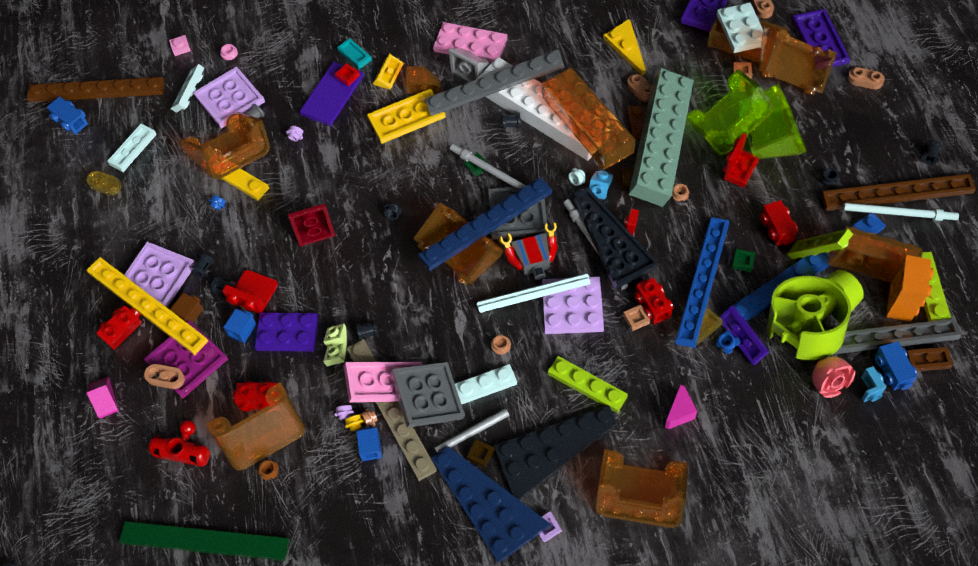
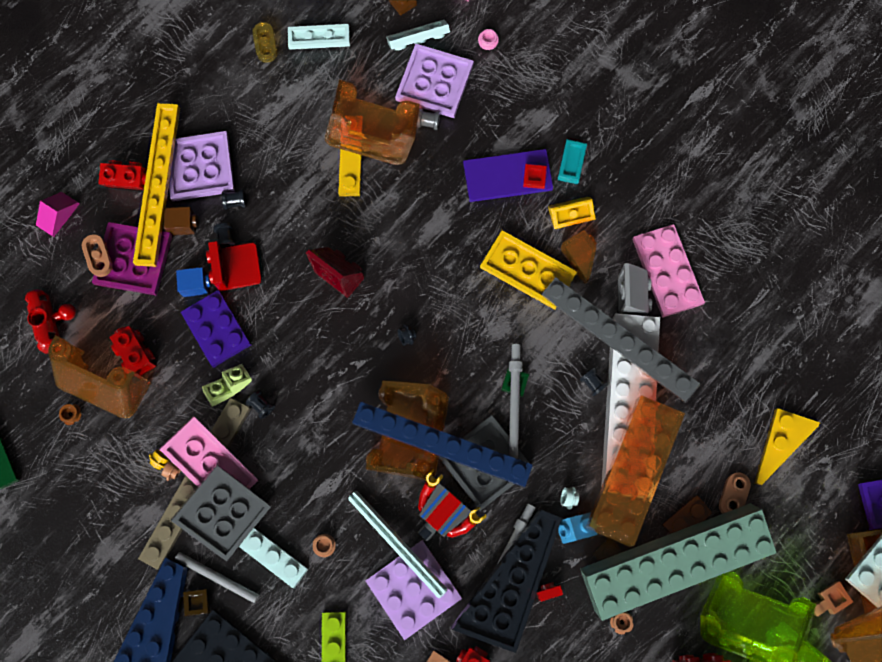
camera: 55 degrees right, 15 degrees up
blue plate [208,195,226,210] -> none
lavender plate [286,126,303,141] -> none
lavender plate [334,405,354,420] -> none
blue brick [357,427,383,461] -> none

